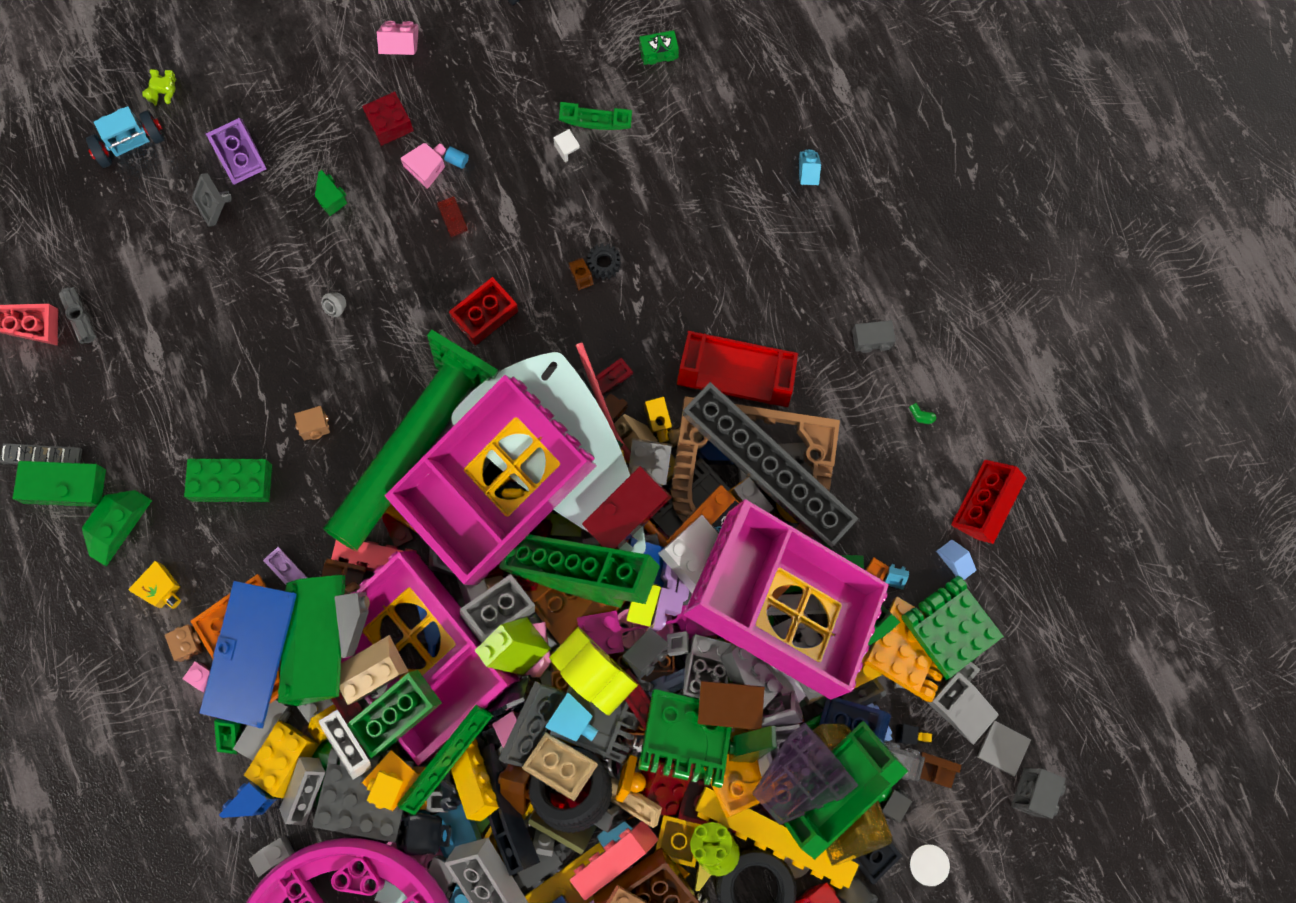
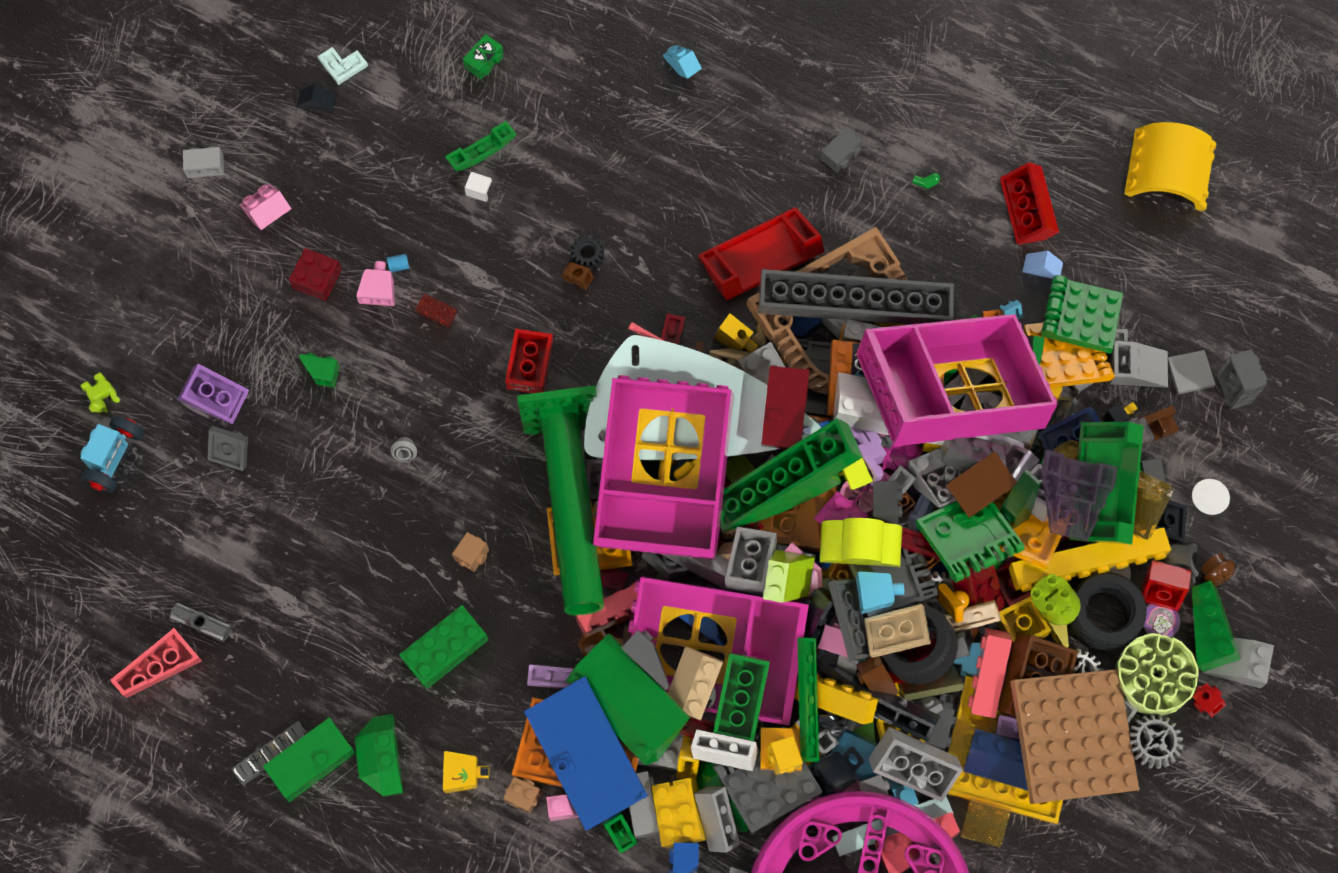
camera: 35 degrees left, 5 degrees down
none -> yellow hinge [1124,122,1216,211]

